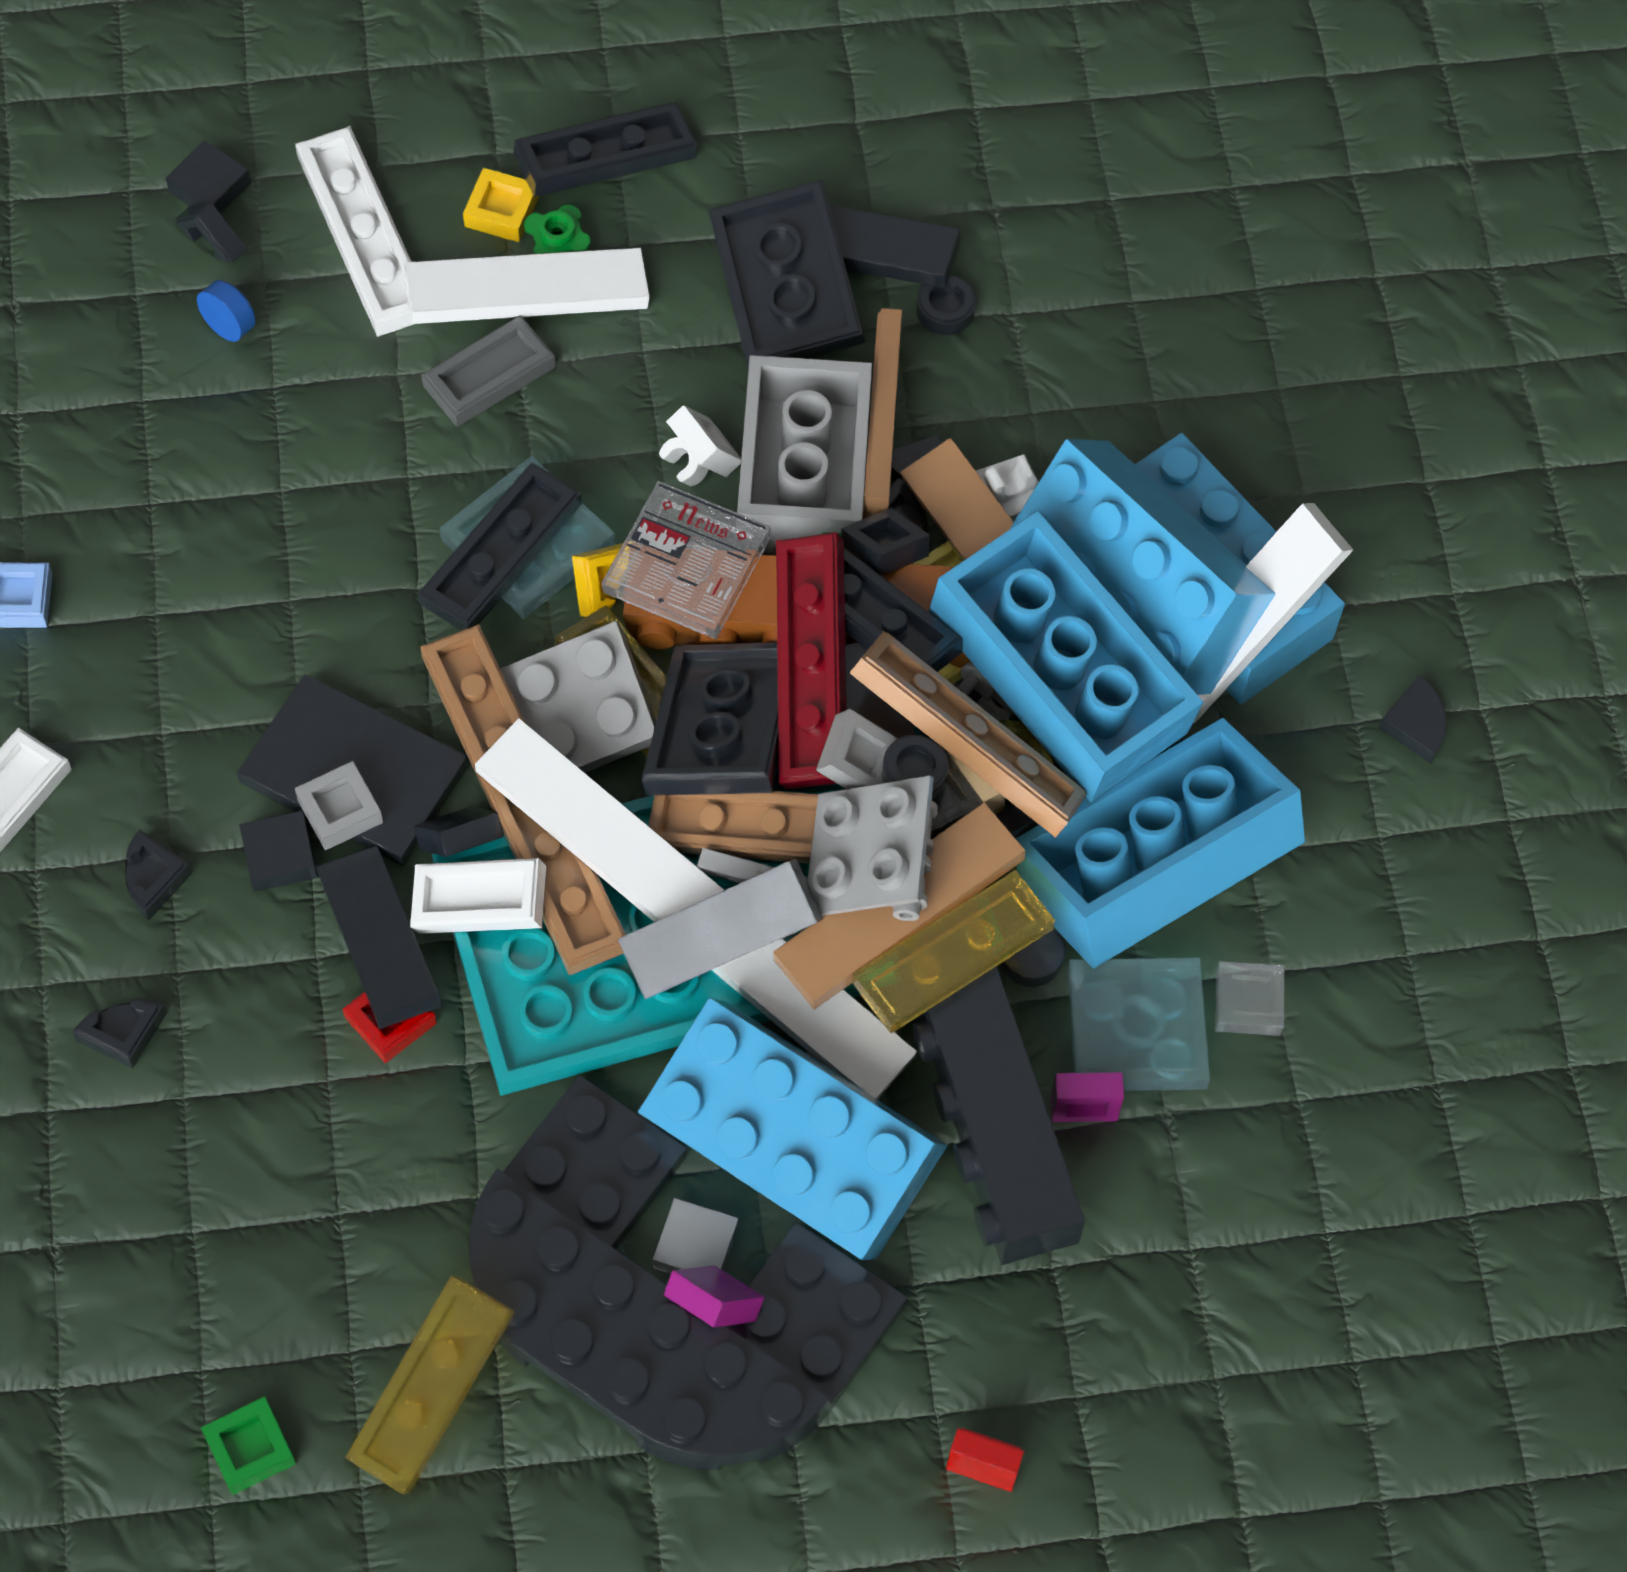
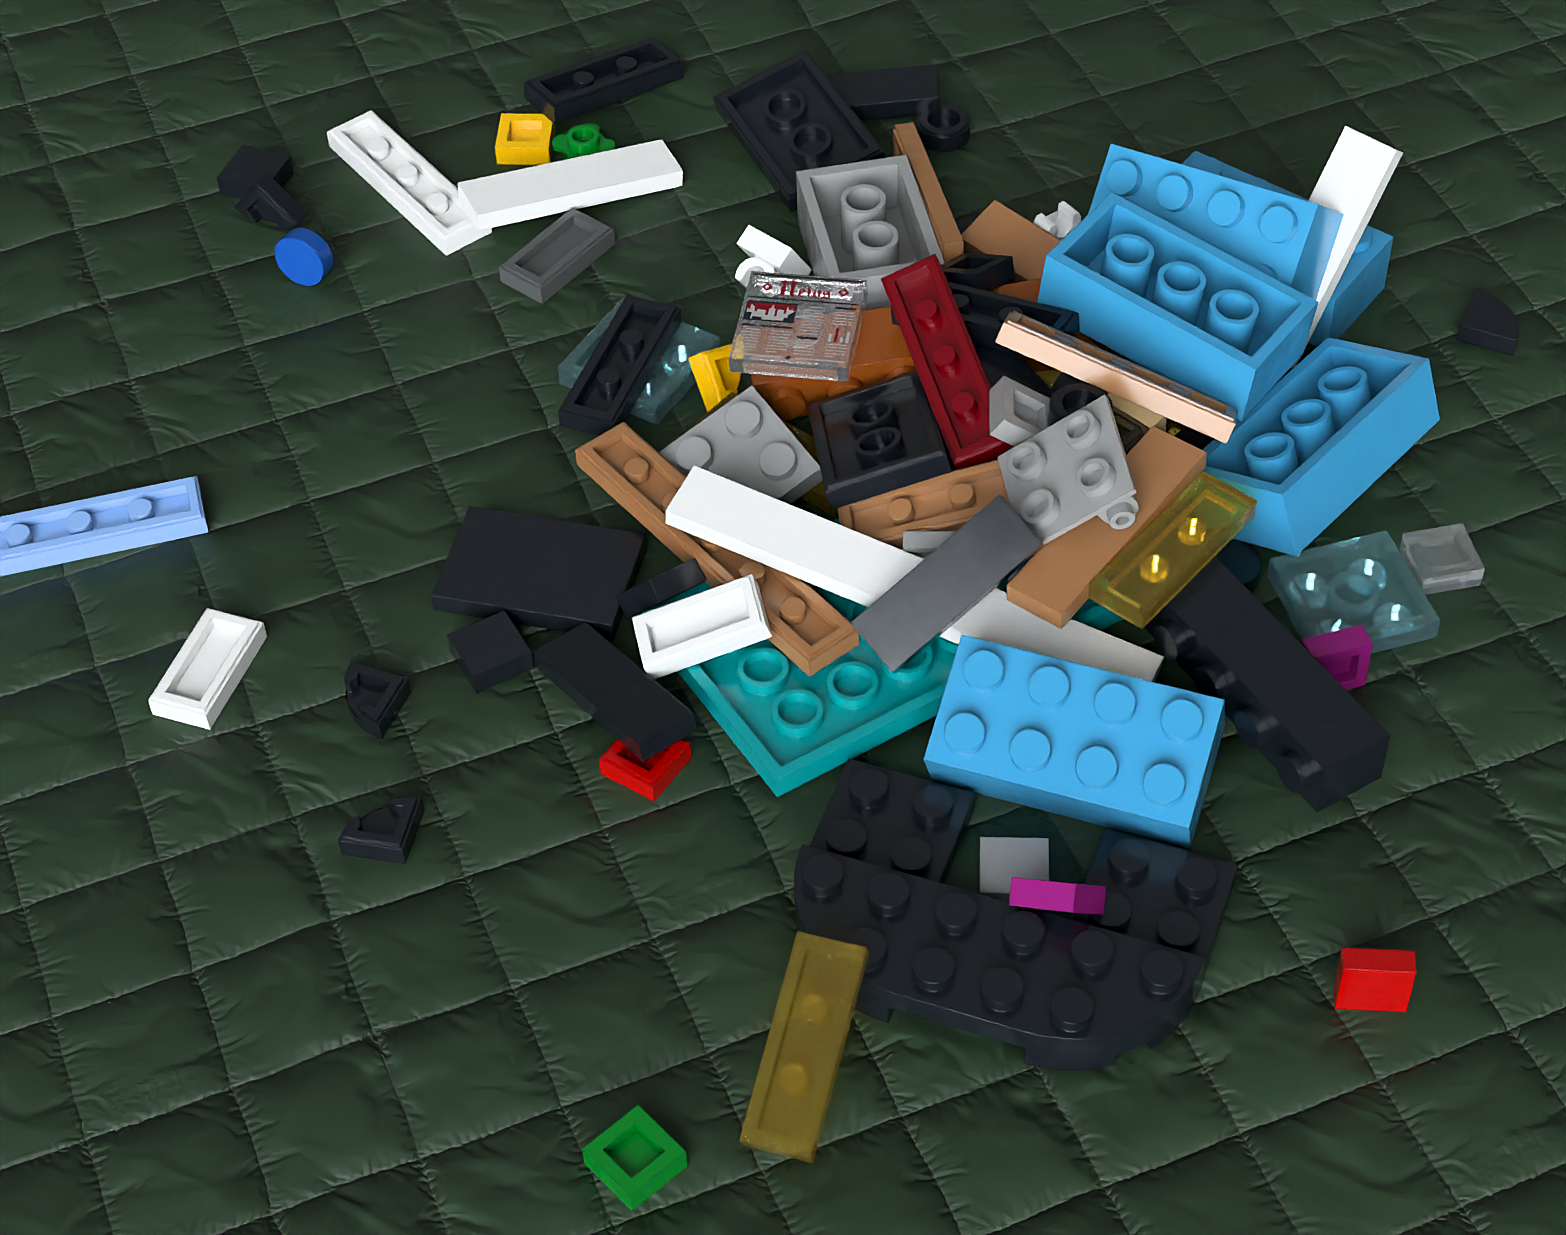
camera: 10 degrees left, 15 degrees down
light grey tile [295,761,383,850] -> none

